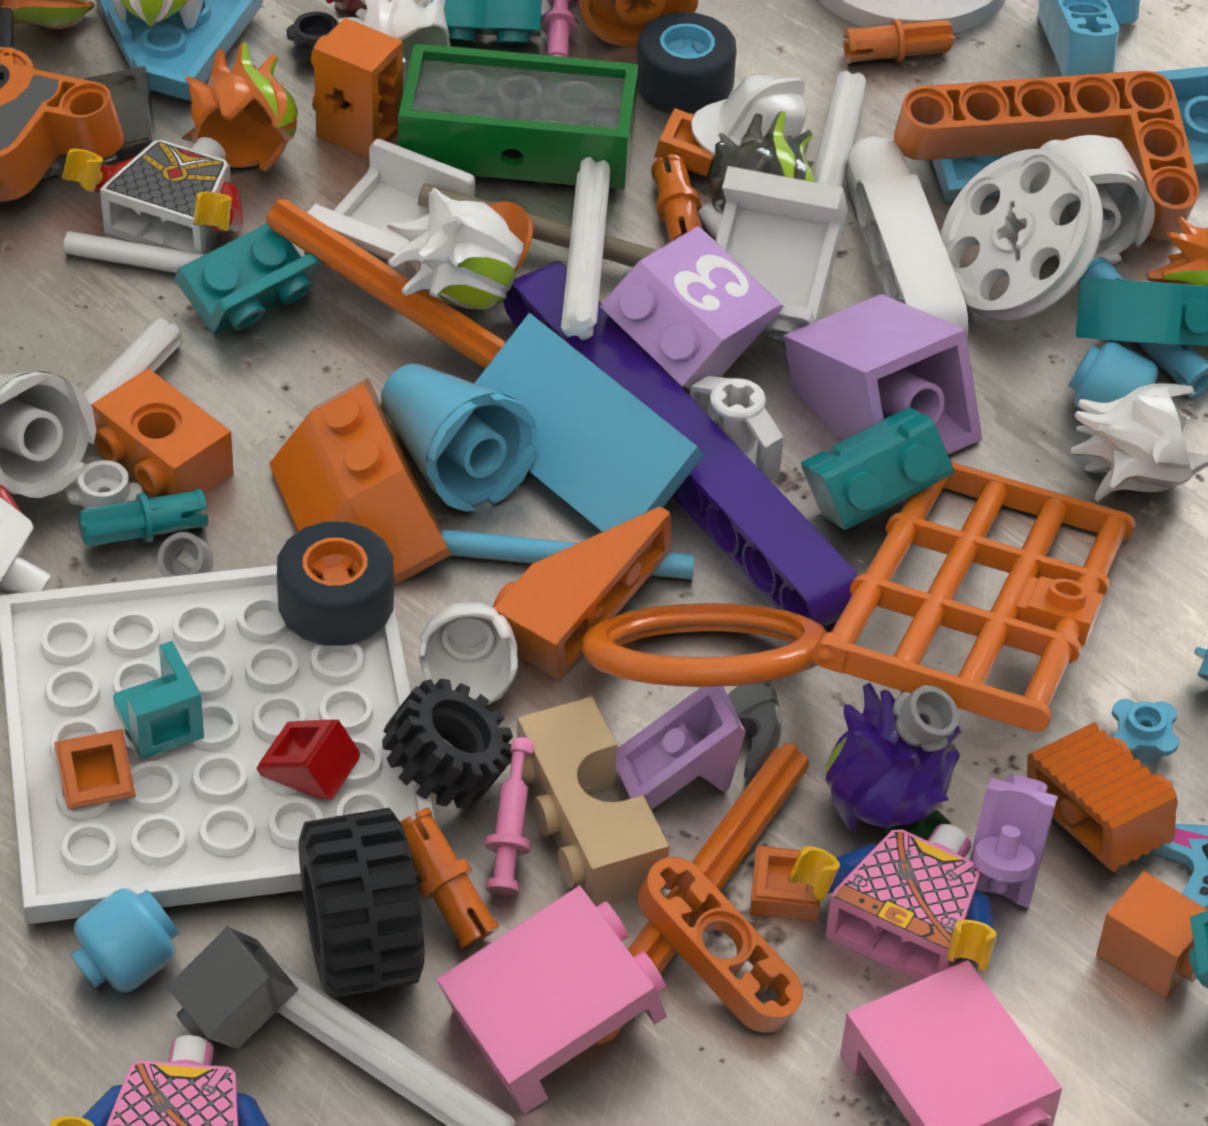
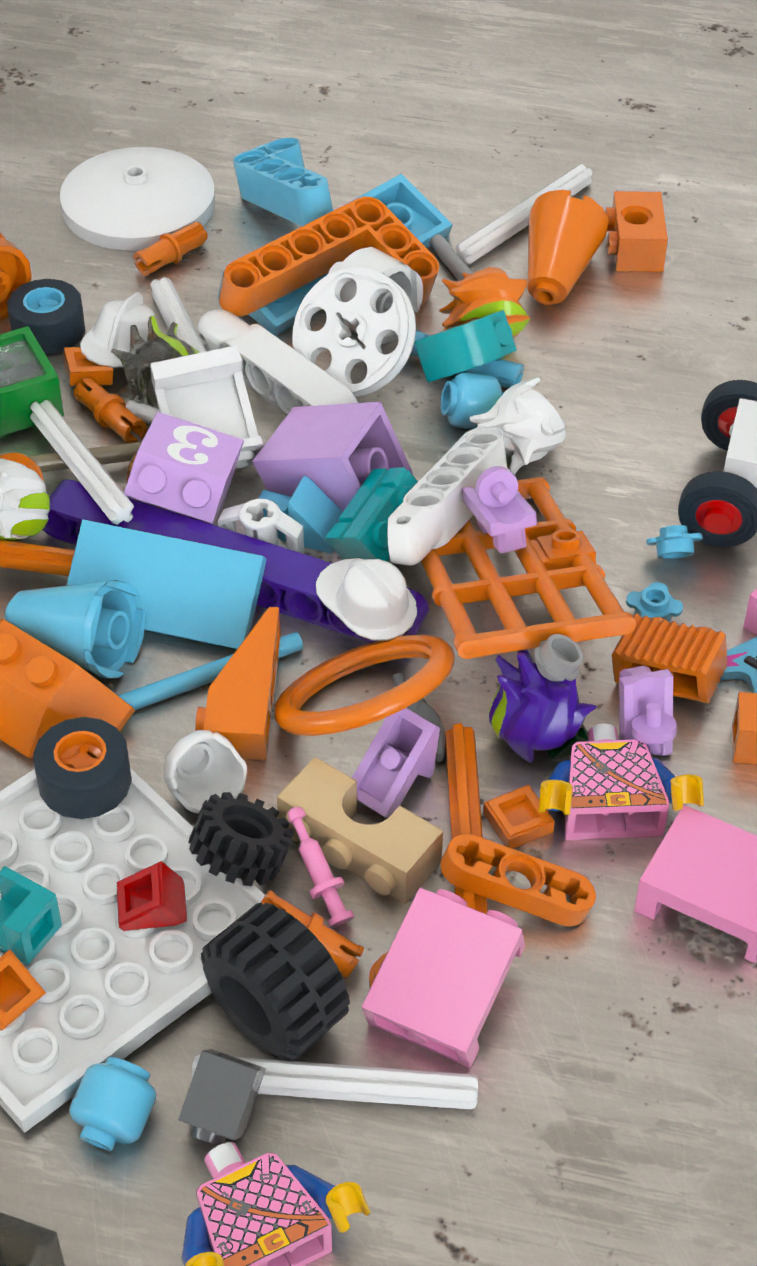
camera: 30 degrees left, 0 degrees up
none -> medium azure slope [259,476,343,554]
none -> white piece [316,558,417,640]
none -> white piece [388,427,507,566]
none -> lavender hips [462,466,537,553]

